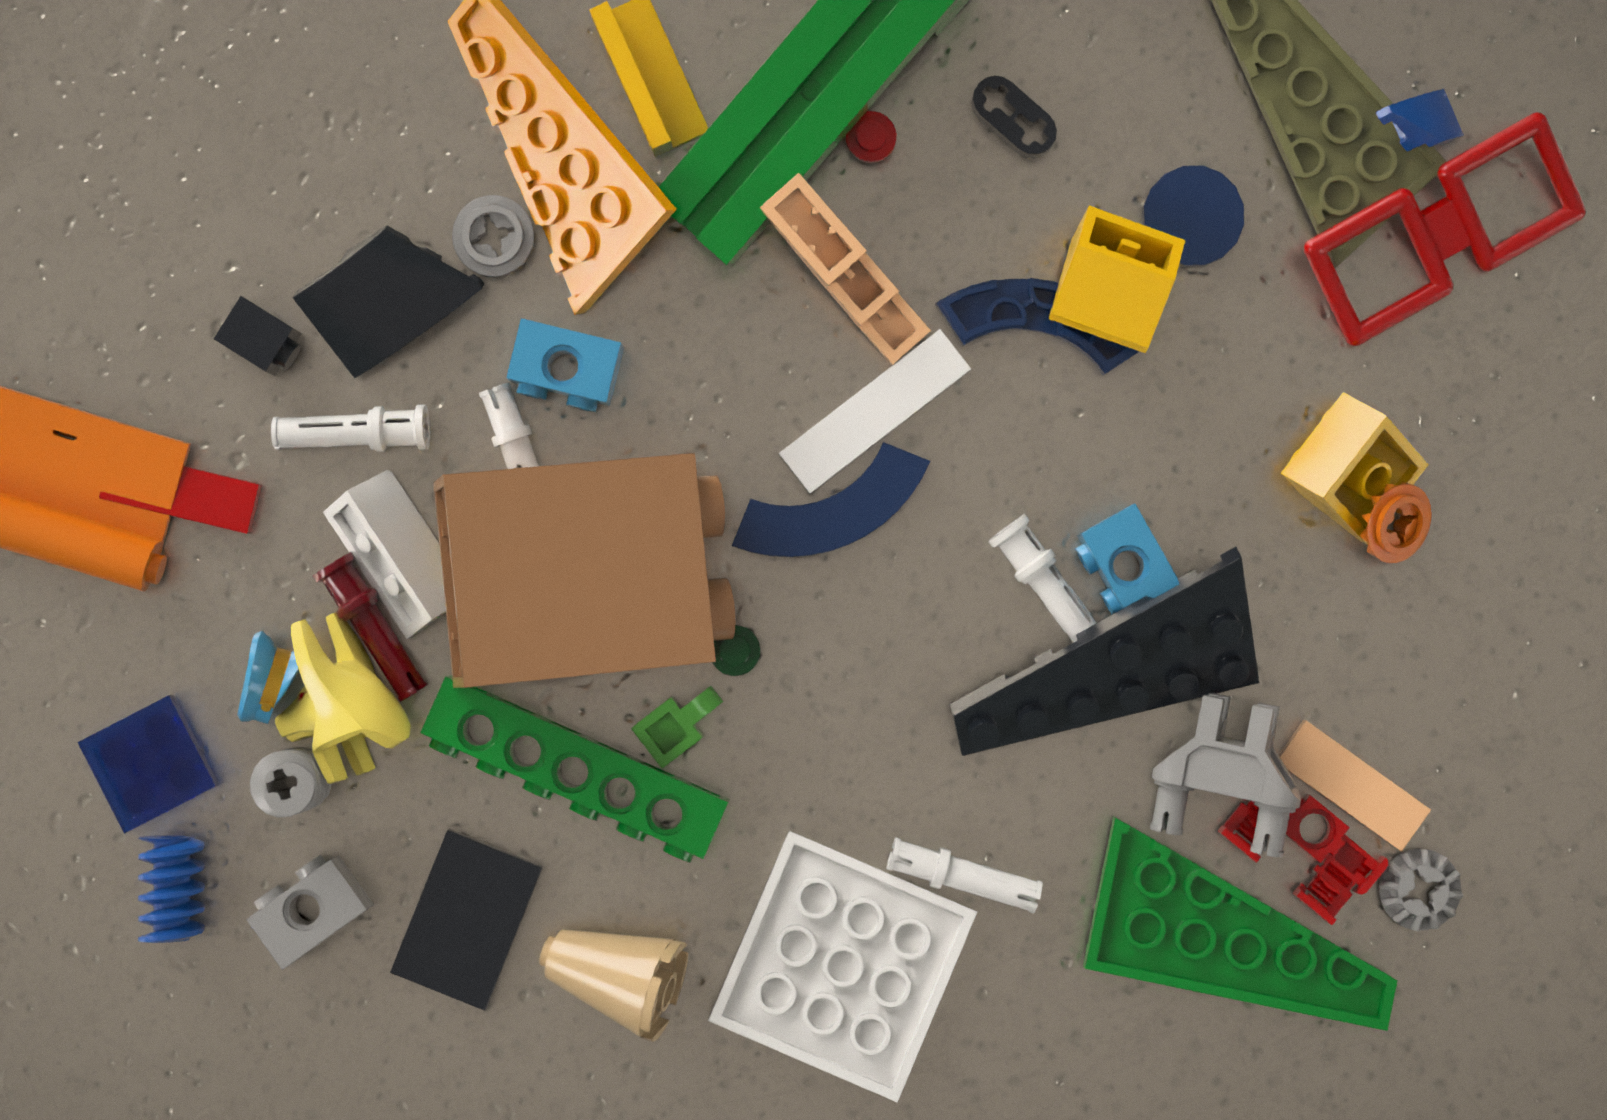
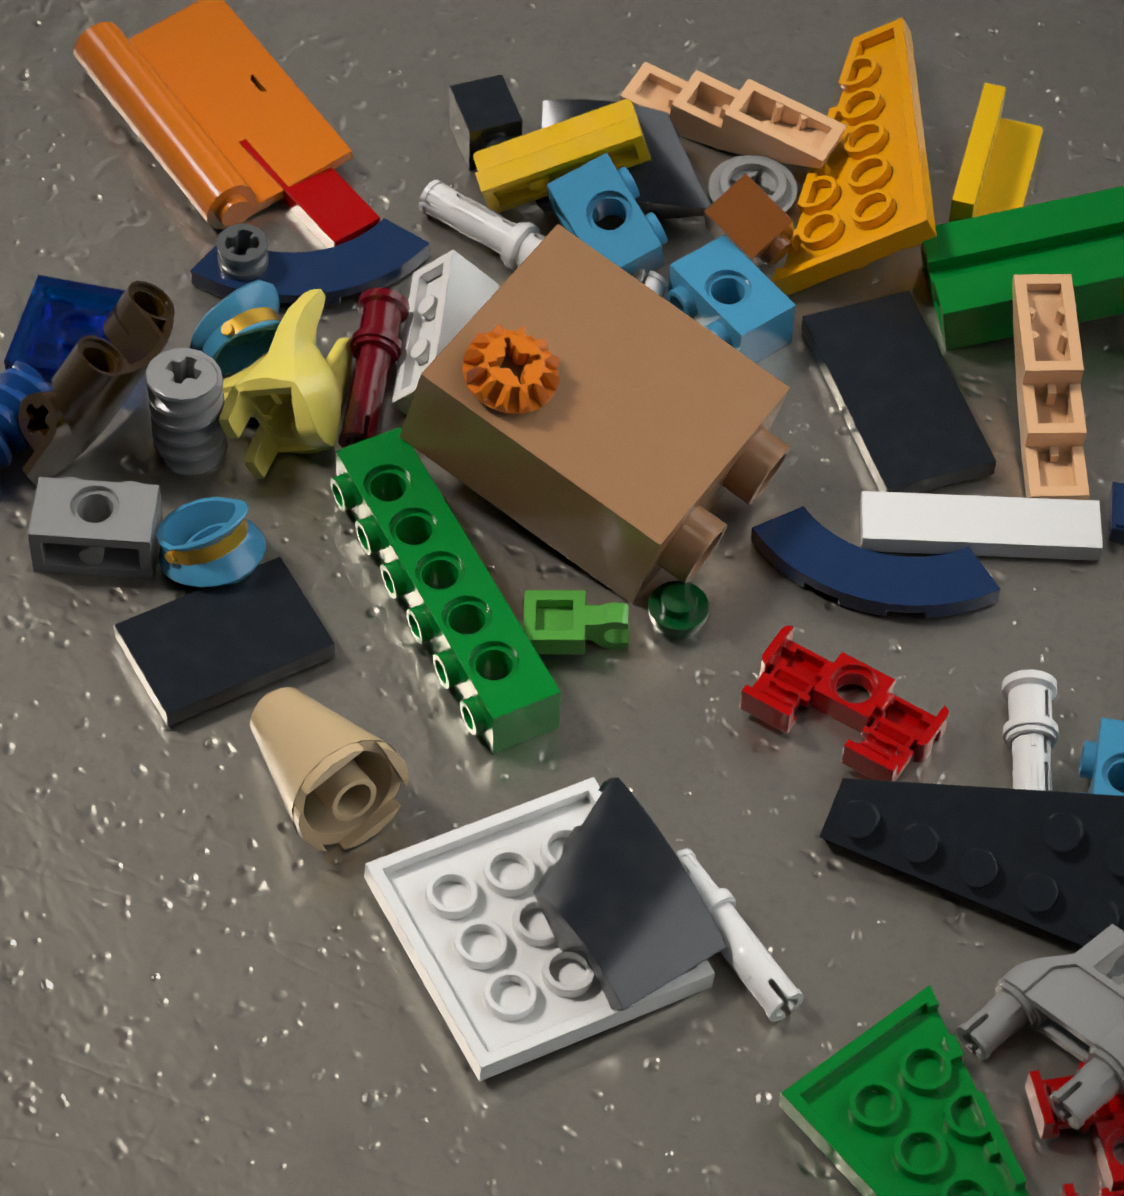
camera: 35 degrees right, 35 degrees down
none -> dark brown panel [18,281,175,487]
none -> dark azure piece [156,497,266,587]
none -> dark blue tile [190,218,430,306]
none -> dark grey bush [216,224,269,281]
none -> orange gear [462,323,561,414]
none -> yellow panel [473,99,651,213]
none -> black slope [533,777,727,1010]
none -> dark azure brick [547,153,668,276]
none -> light nougat slope [619,61,847,168]
none -> dark orange brick [704,173,793,268]
none -> red piece [739,625,949,781]
none -> black tile [801,291,996,493]

